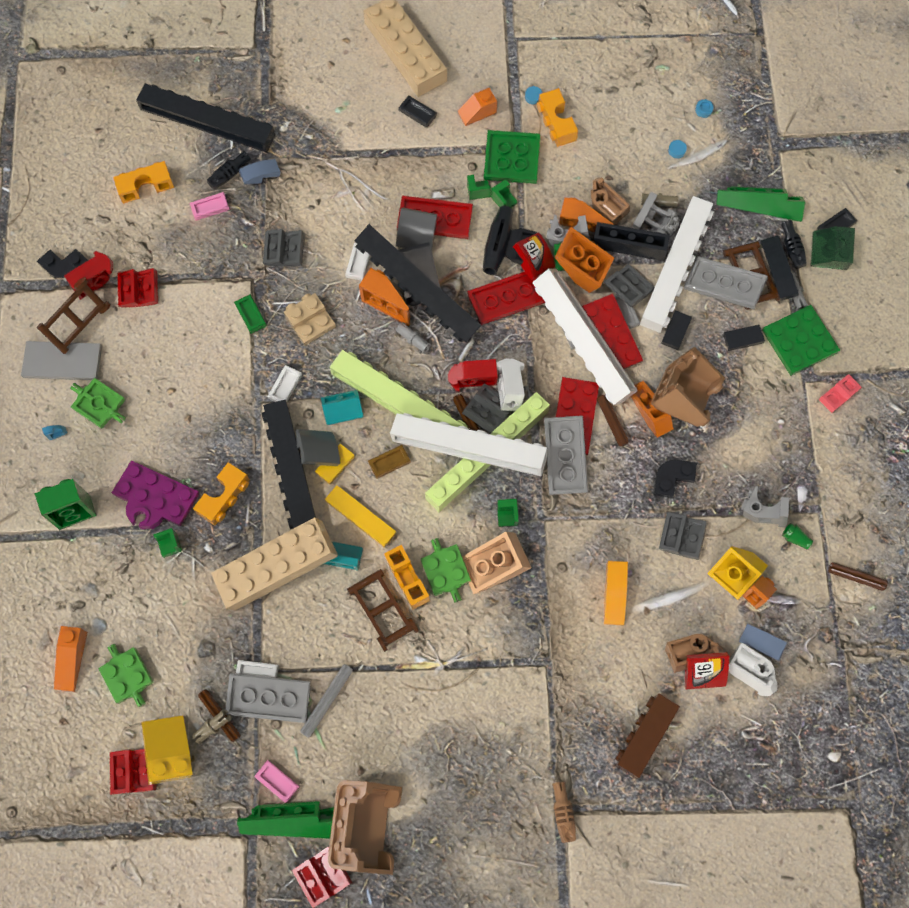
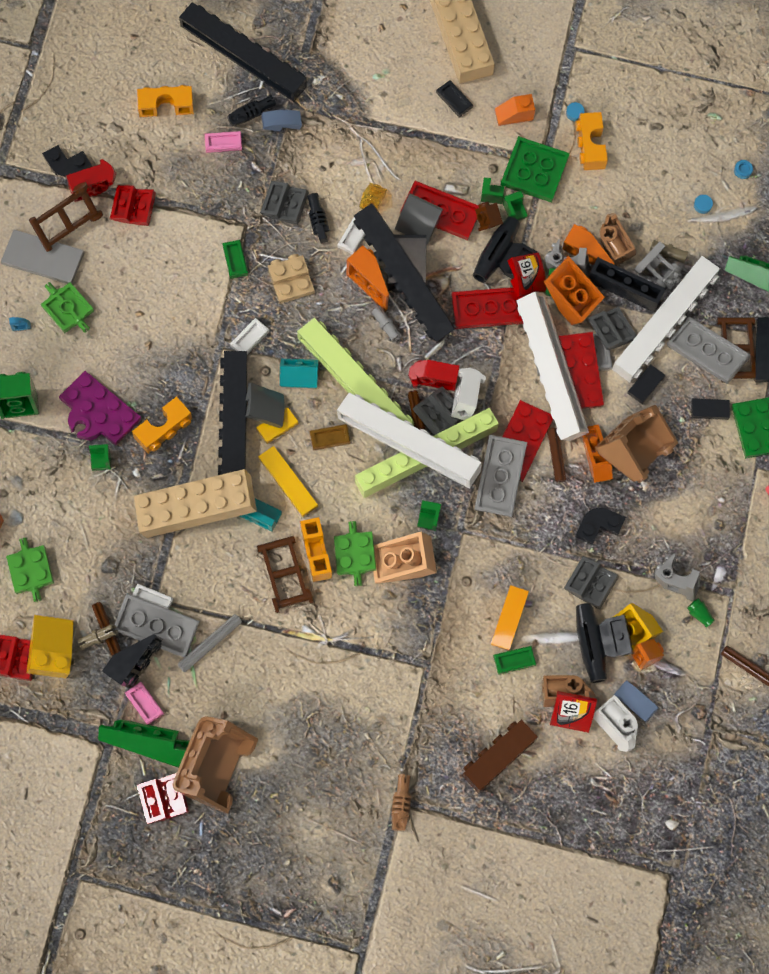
camera: 10 degrees right, 0 degrees up
none -> black slope [102,634,163,688]
none -> black hinge [307,193,330,244]
none -> clear yellow bracket [359,183,387,210]
none -> reddish brown brick [475,201,503,231]
none -> green tile [493,646,536,675]
none -> black plate [576,603,634,683]

